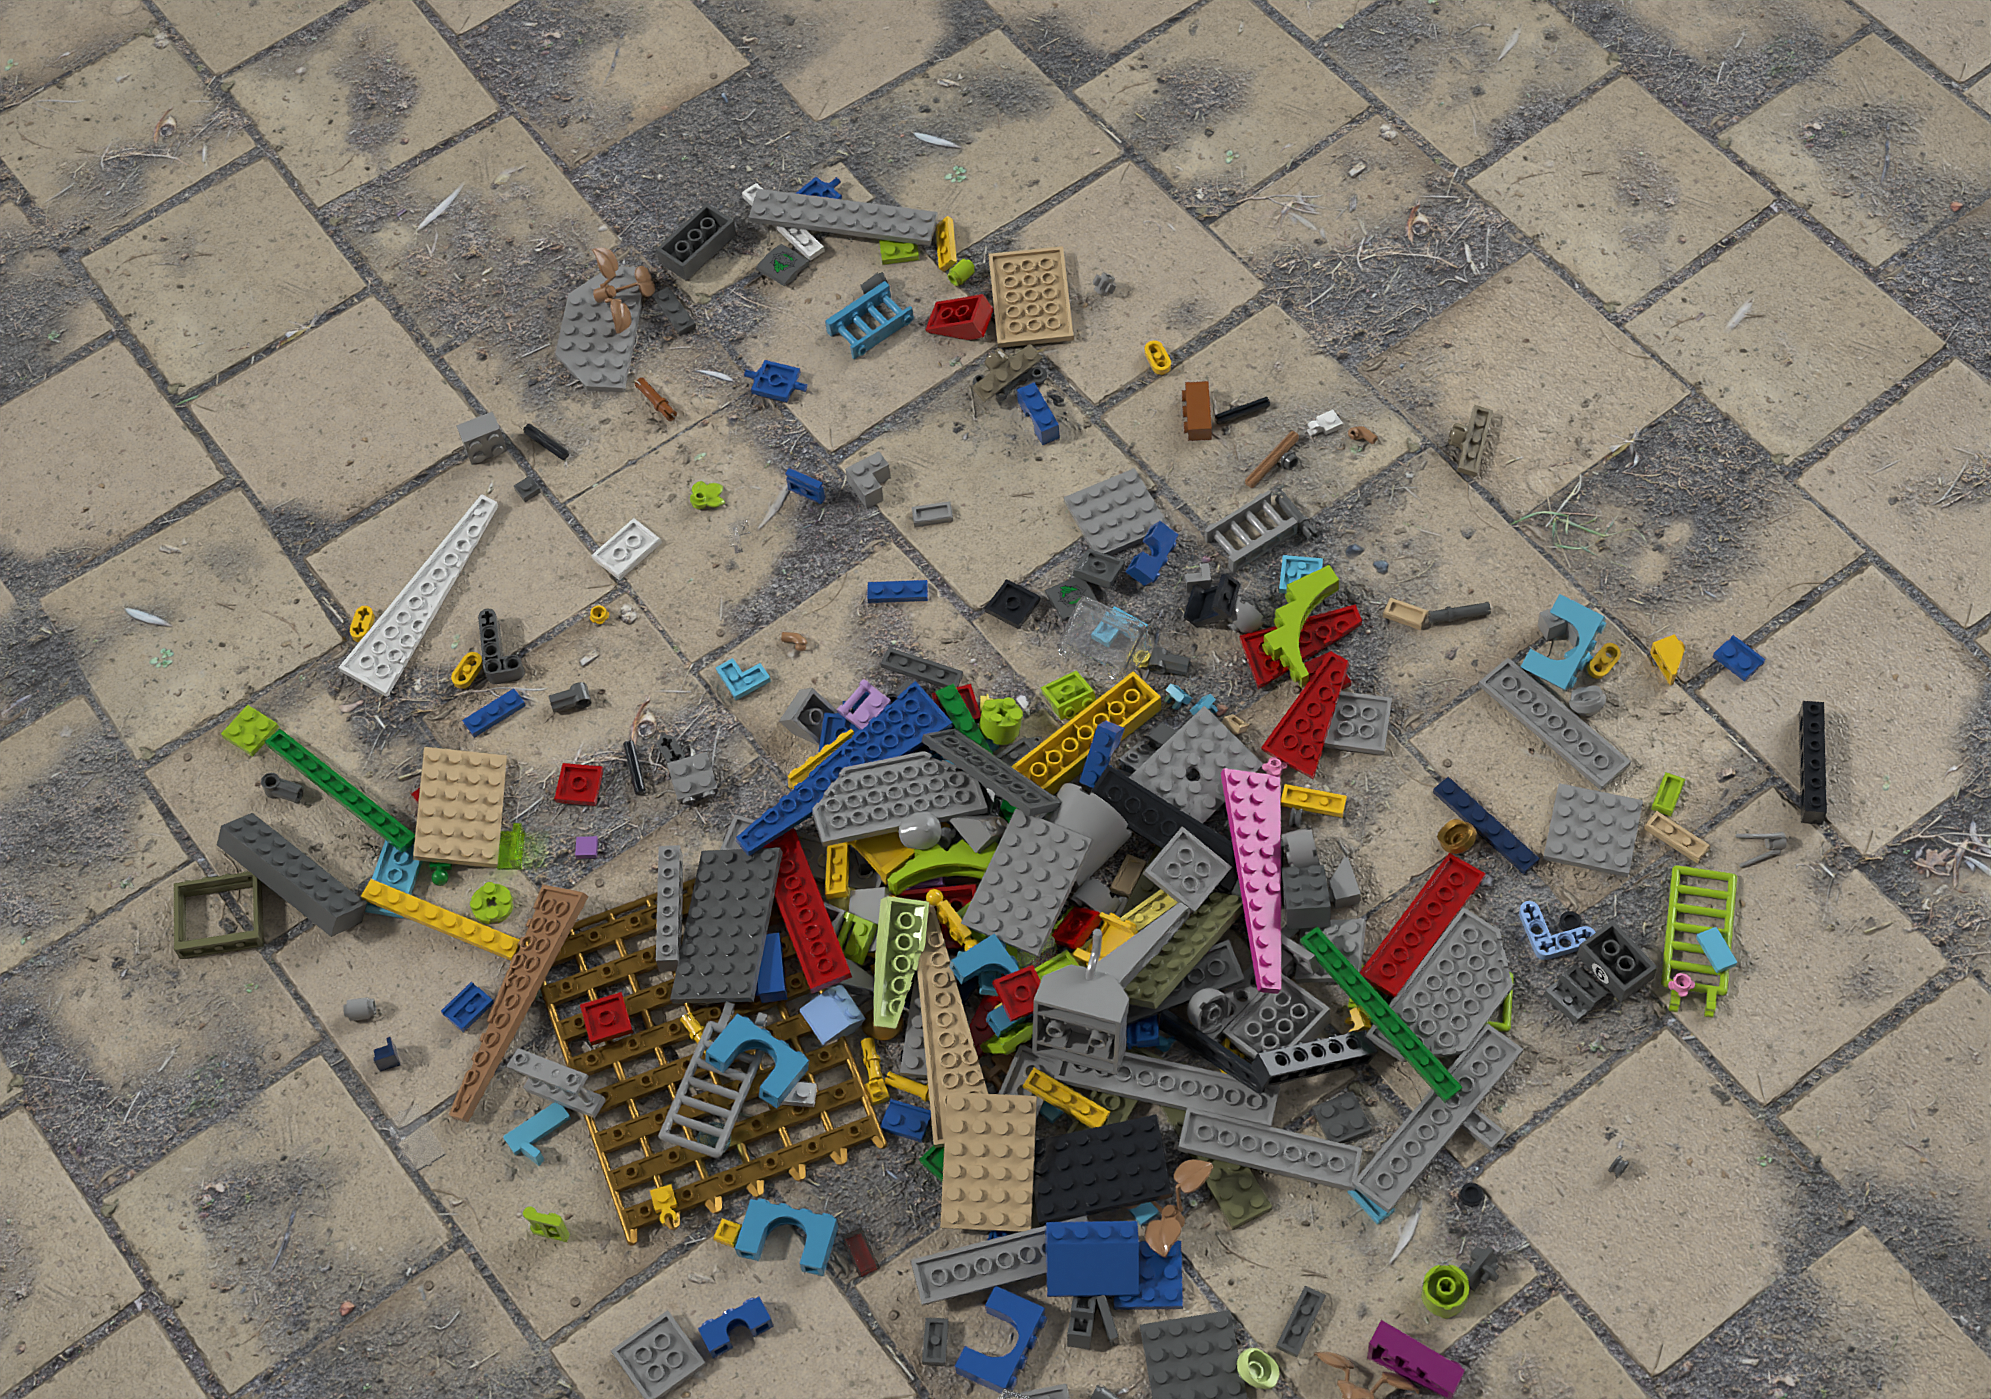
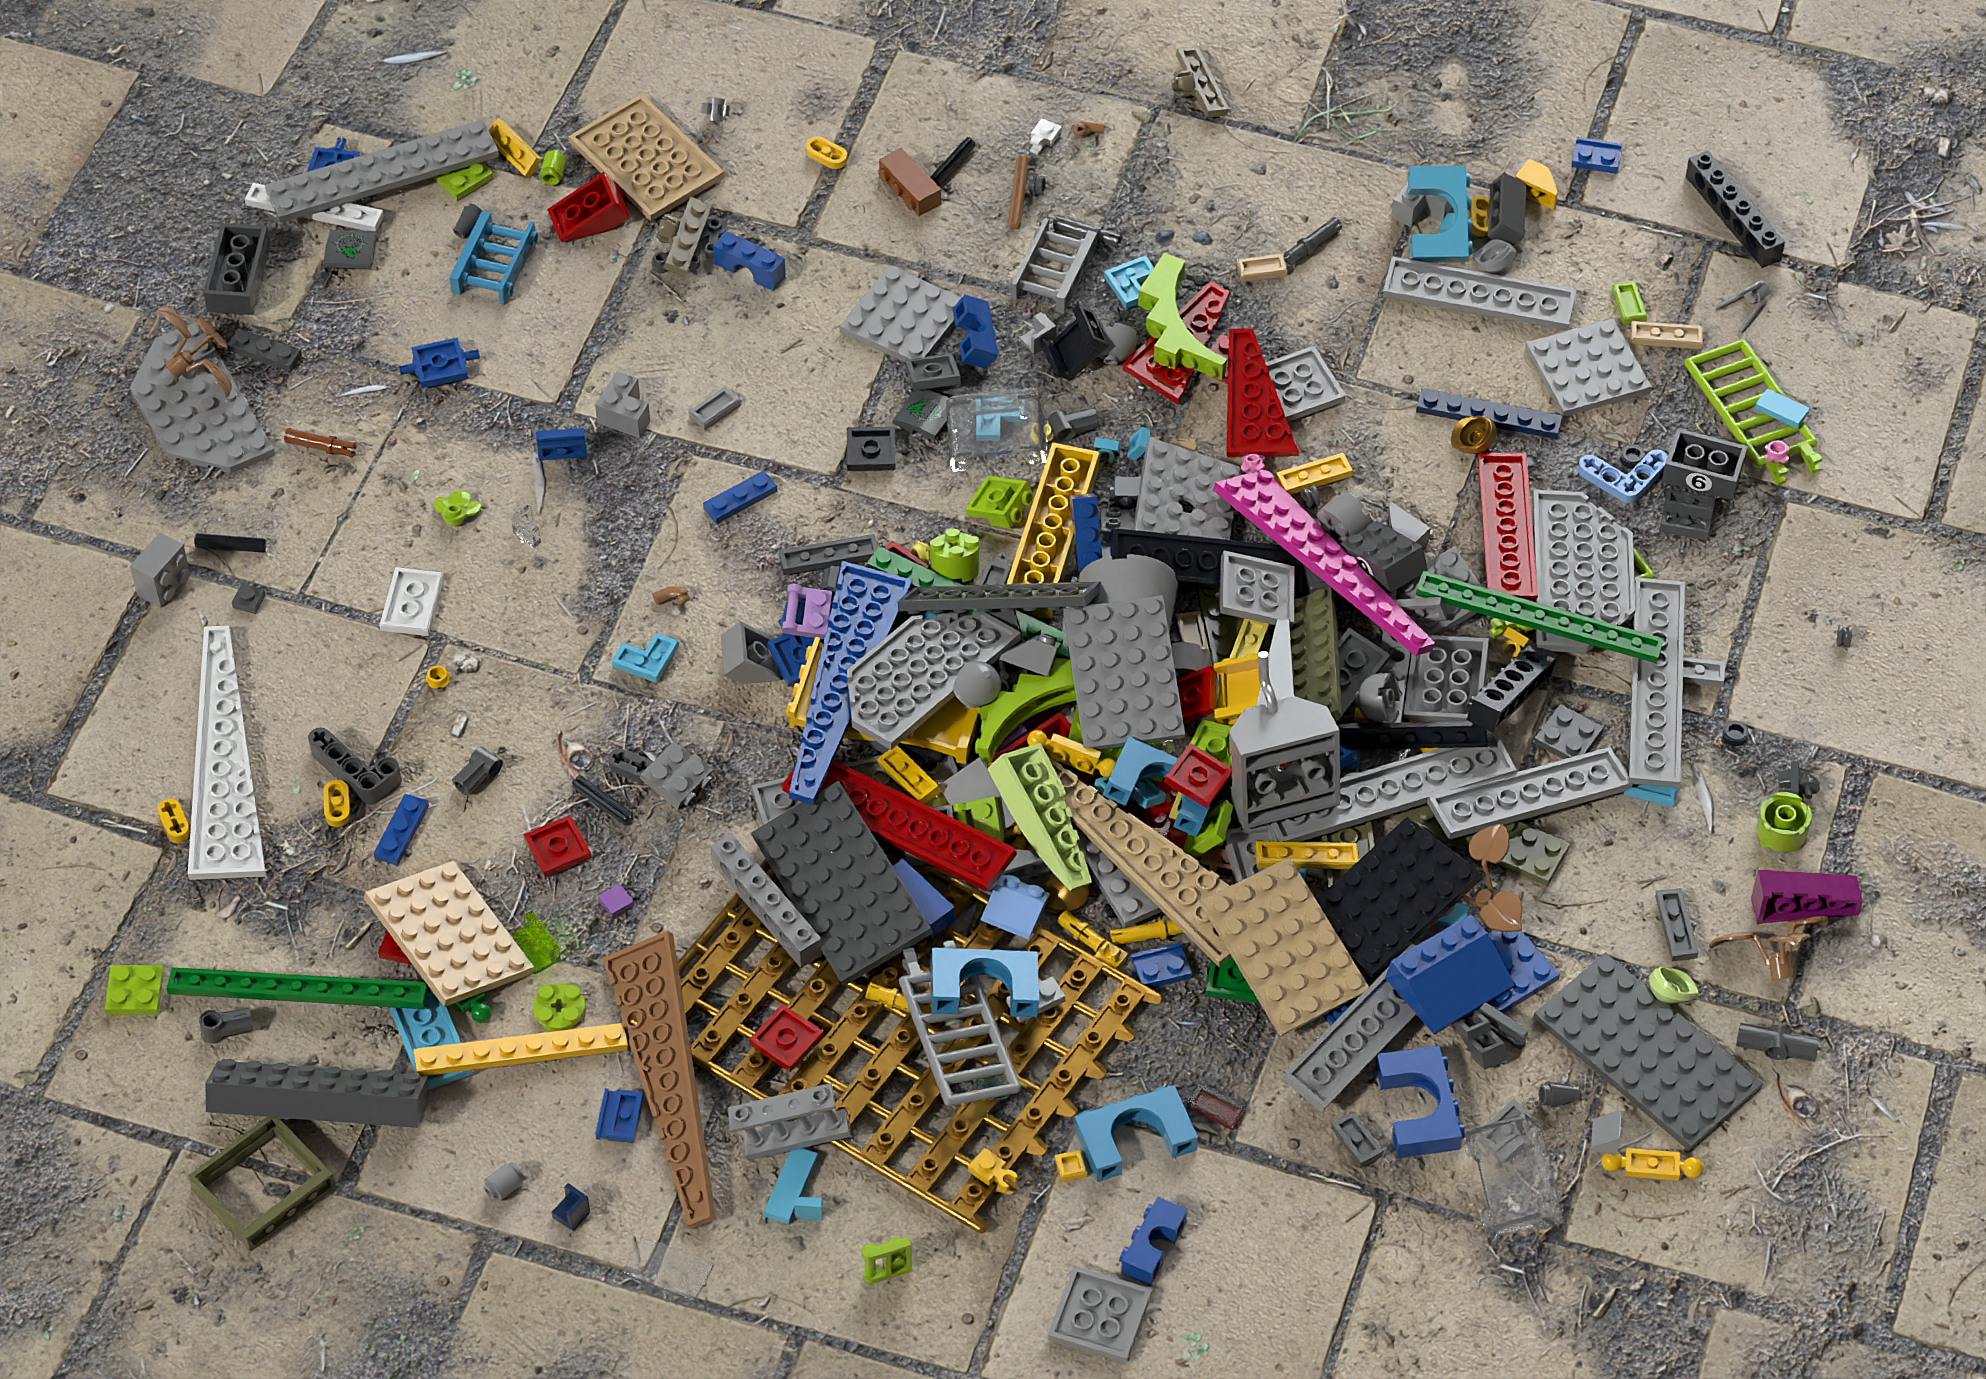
camera: 40 degrees left, 5 degrees down
none -> dark grey brick [1488,172,1527,246]

